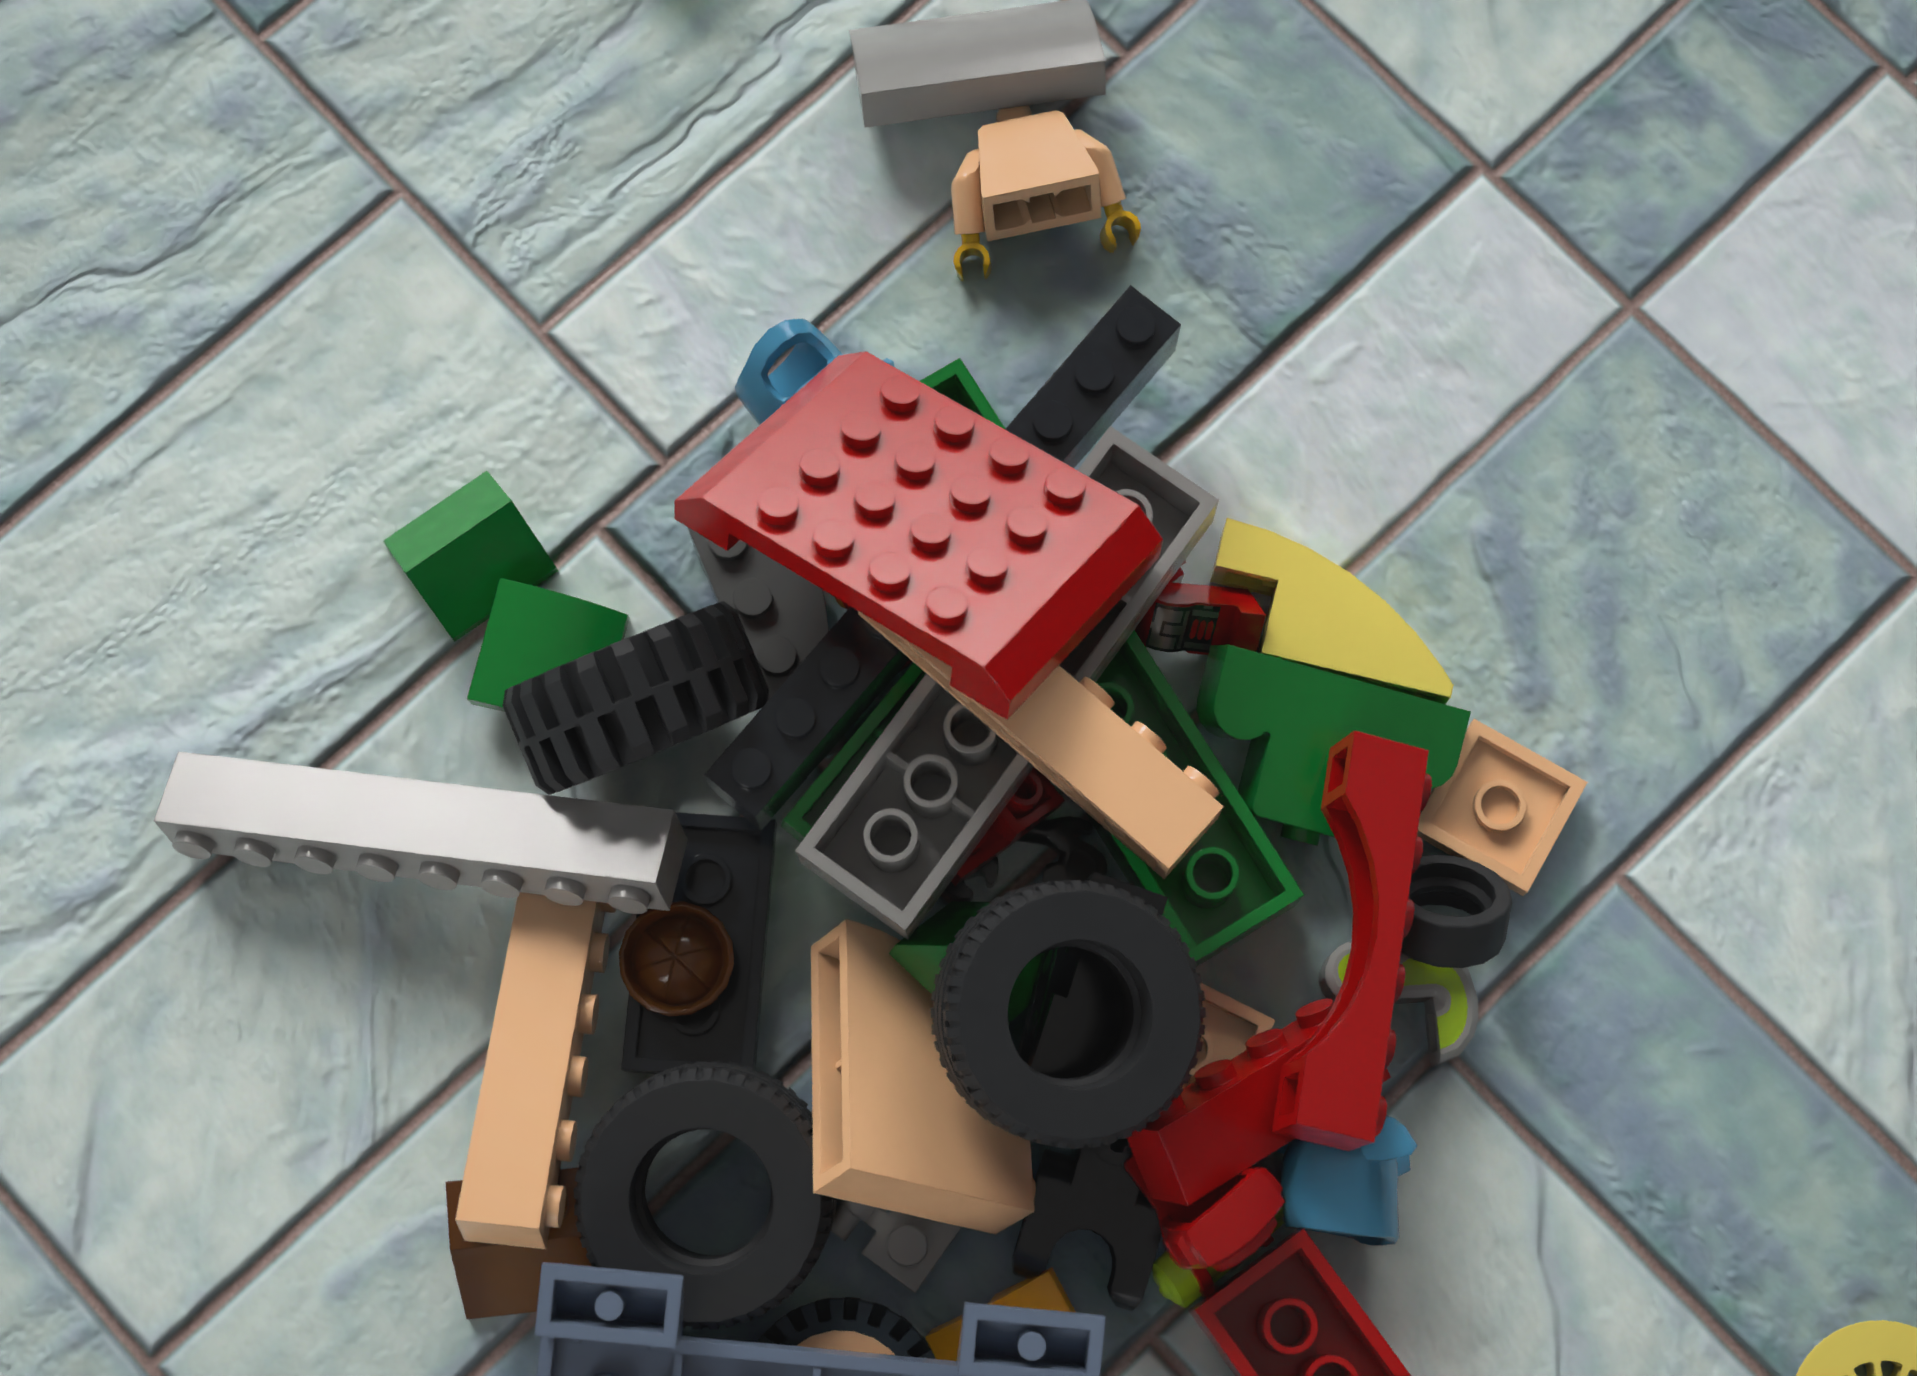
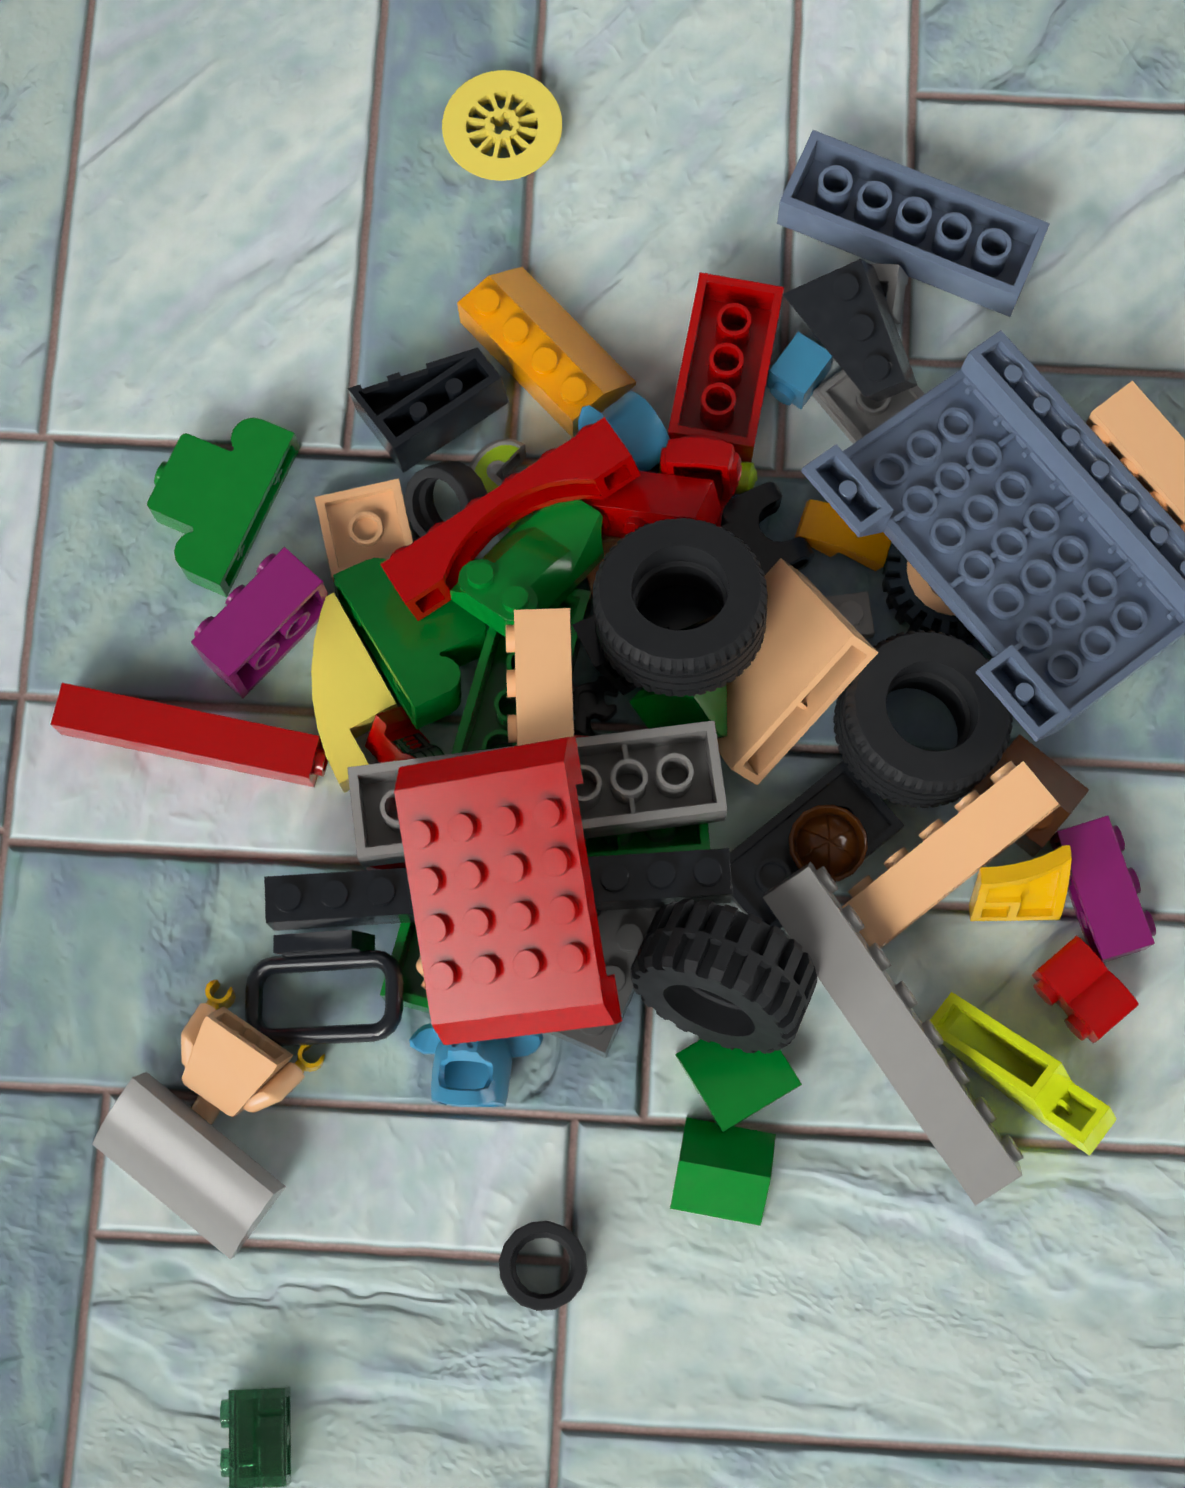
camera: 130 degrees left, 0 degrees up
none -> red brick [50,683,328,788]
none -> green brick [147,417,300,597]
none -> magenta brick [191,547,328,699]
none -> black bar [245,930,404,1046]
none -> black wedge [347,347,509,473]
none -> green slope [450,500,604,638]
none -> light orange slope [457,267,636,438]
none -> black tyre [499,1221,587,1311]
none -> neon yellow slope [930,992,1117,1156]
none -> yellow plate [969,845,1072,921]
none -> red brick [1032,935,1139,1044]
none -> magenta brick [1049,815,1156,963]

